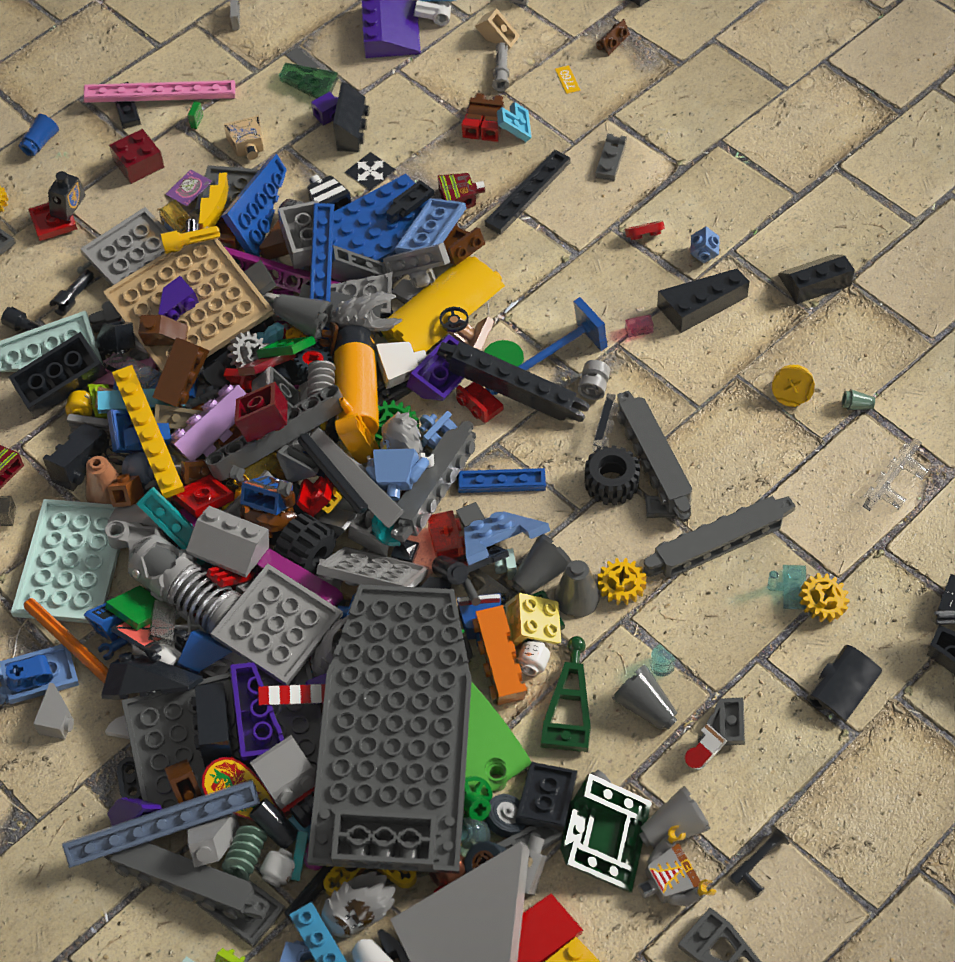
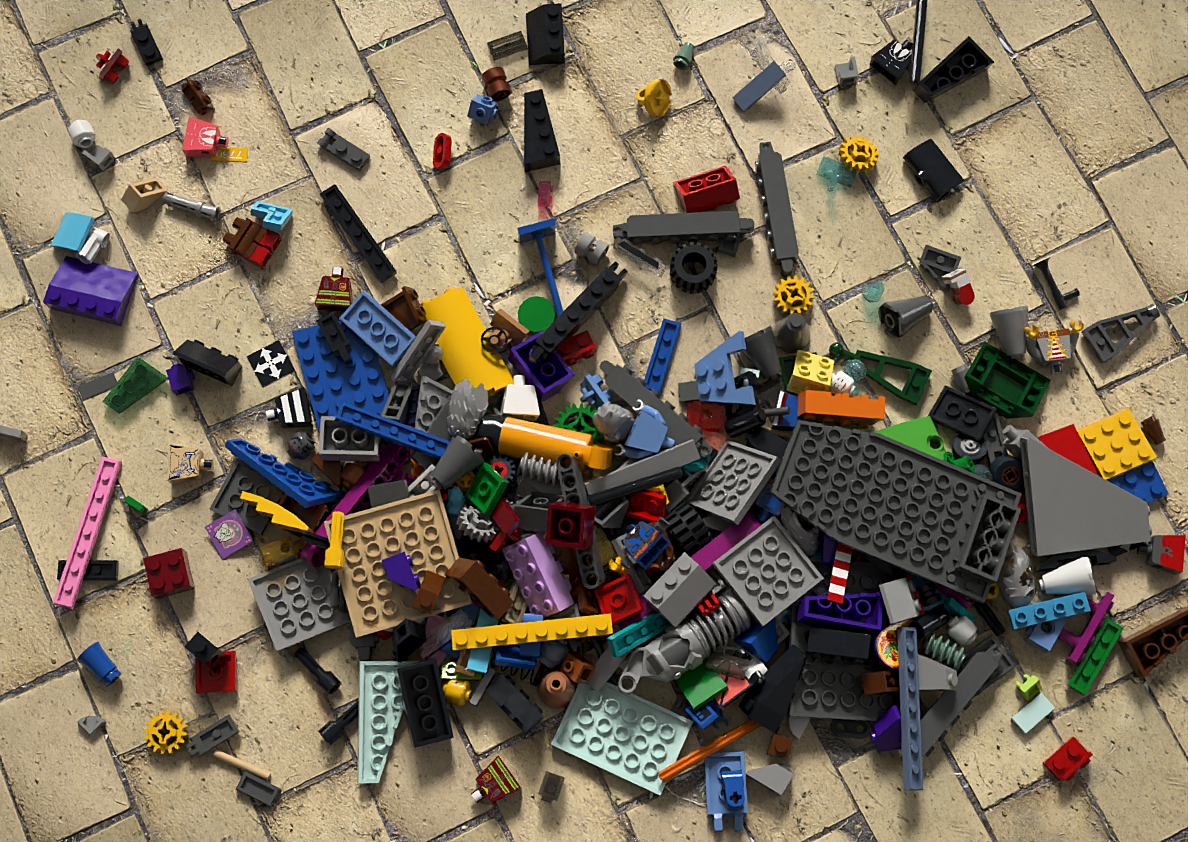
camera: 75 degrees left, 20 degrees up
none -> coral torso [182,117,229,157]
none -> dark orange head [341,461,367,490]
none -> copper wheel [481,67,512,101]
none -> clear smoke tile [487,31,528,61]
none -> red slope [673,166,740,213]
none -> sand blue tile [732,61,787,112]
none -> reddish brown brick [766,734,793,760]
none -> light grey panel [835,56,859,86]
none -> clear light blue plate [843,359,867,382]

